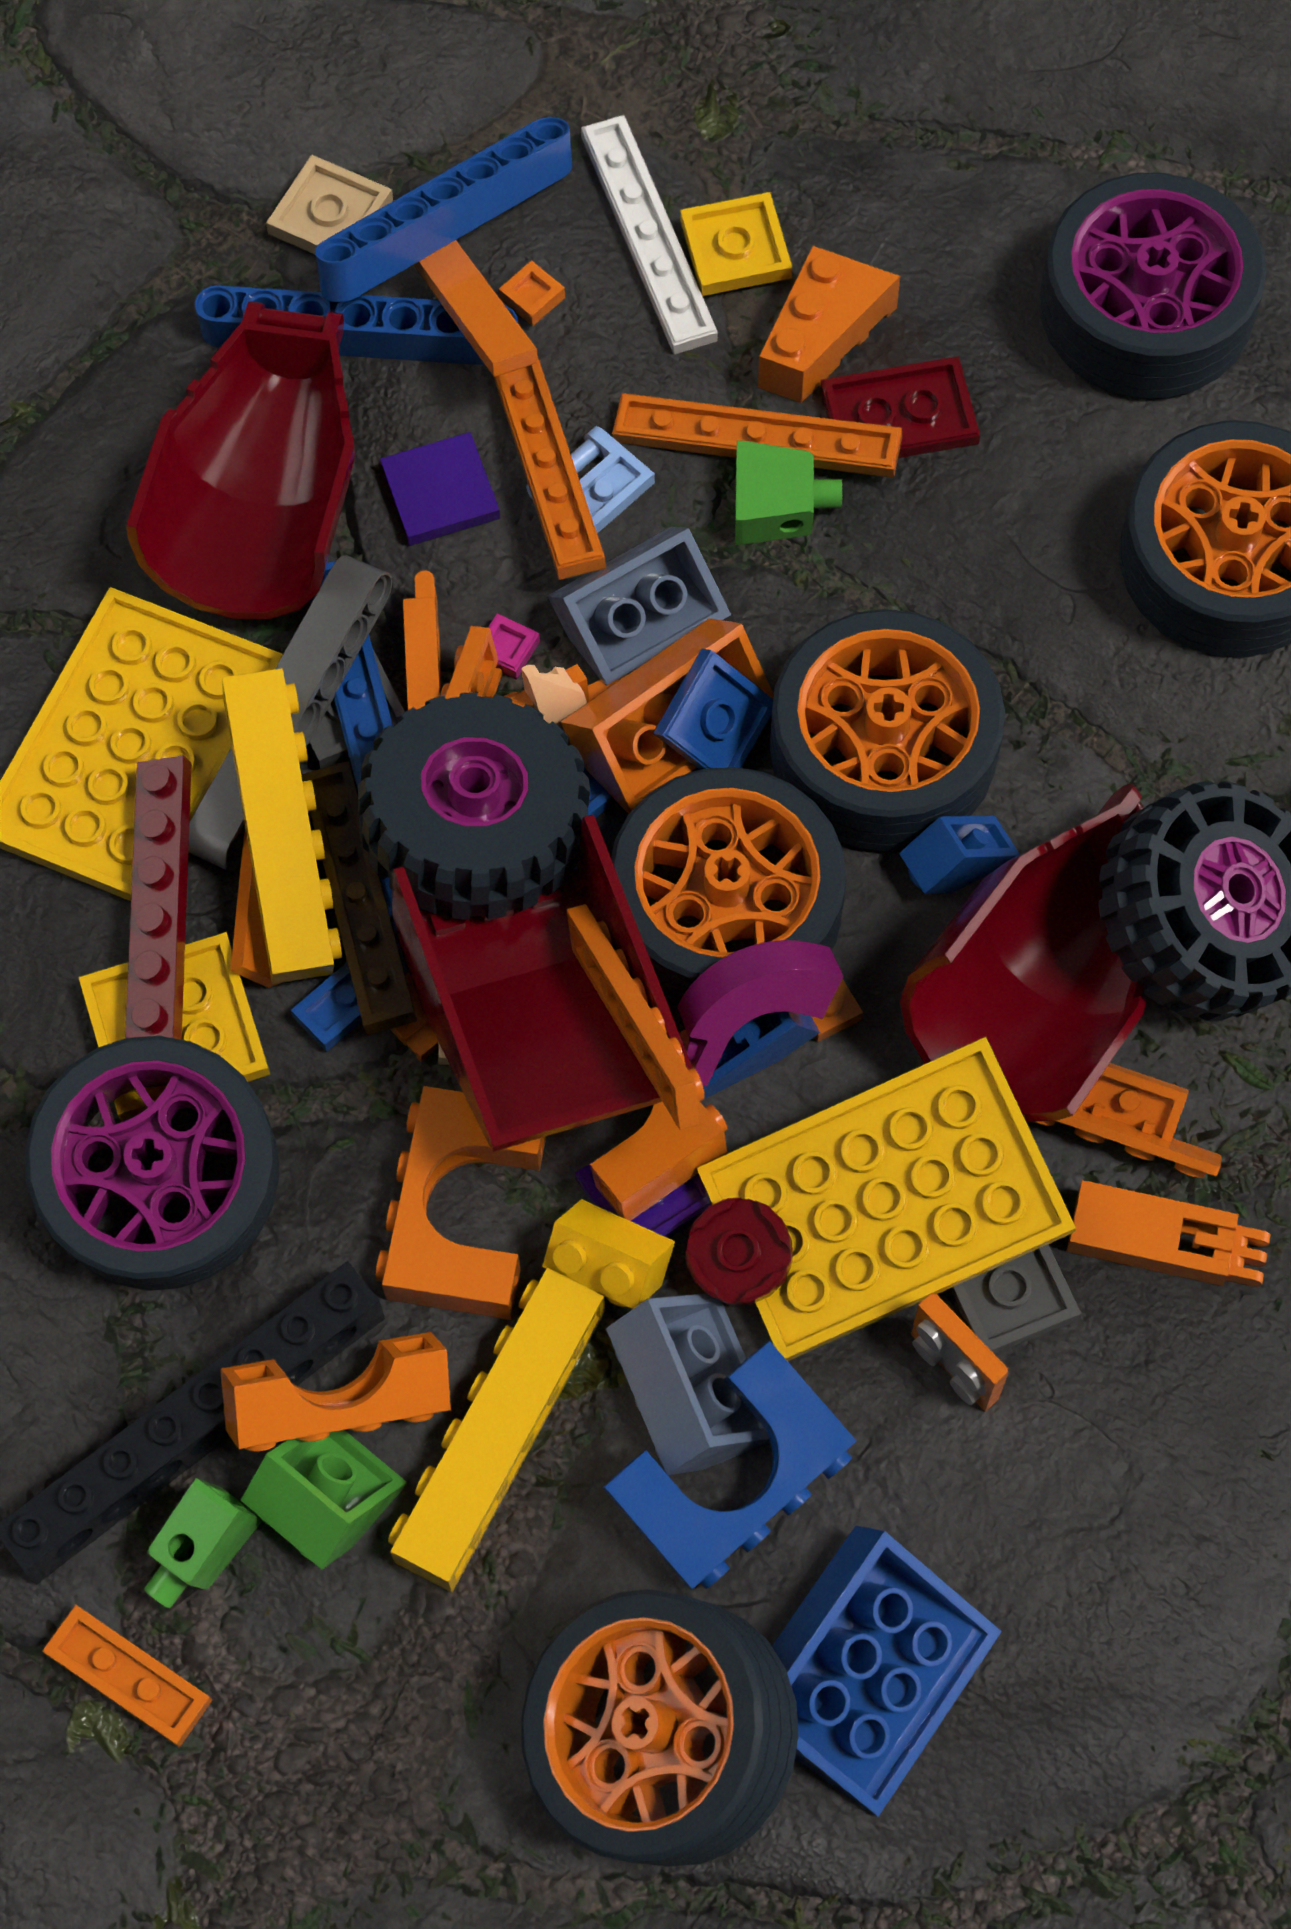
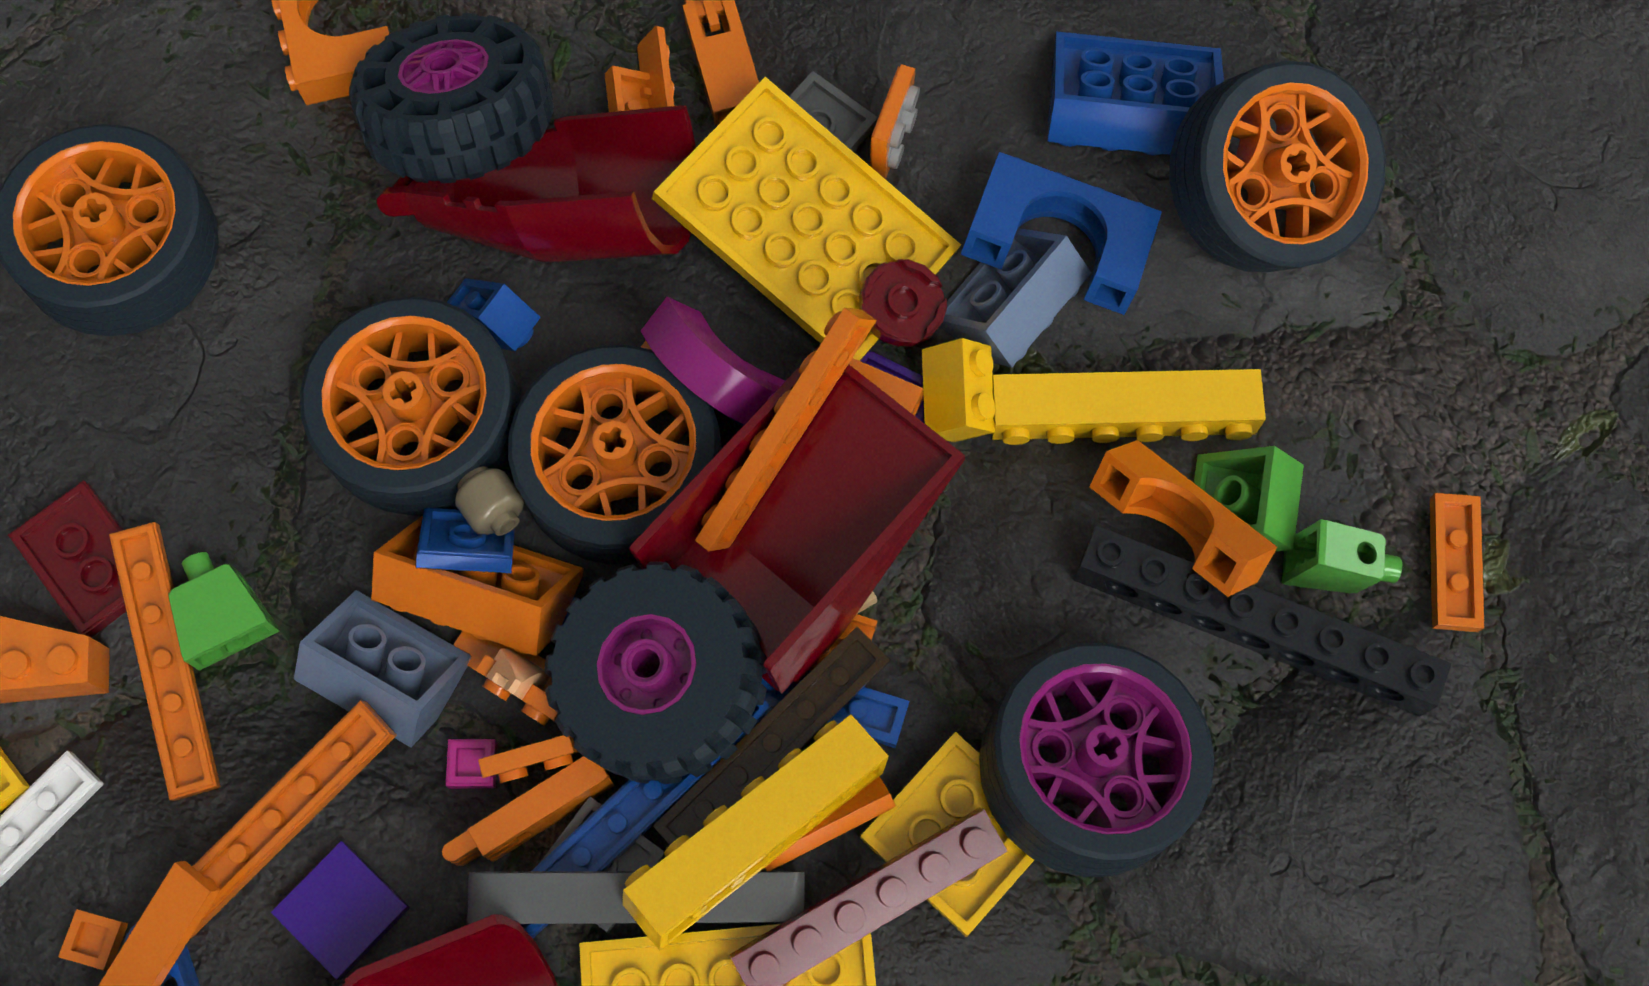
camera: 120 degrees left, 5 degrees up
orange arch [376,1086,546,1320] -> none
light blue plate [526,426,655,534] -> none
none -> dark tan head [455,466,524,536]

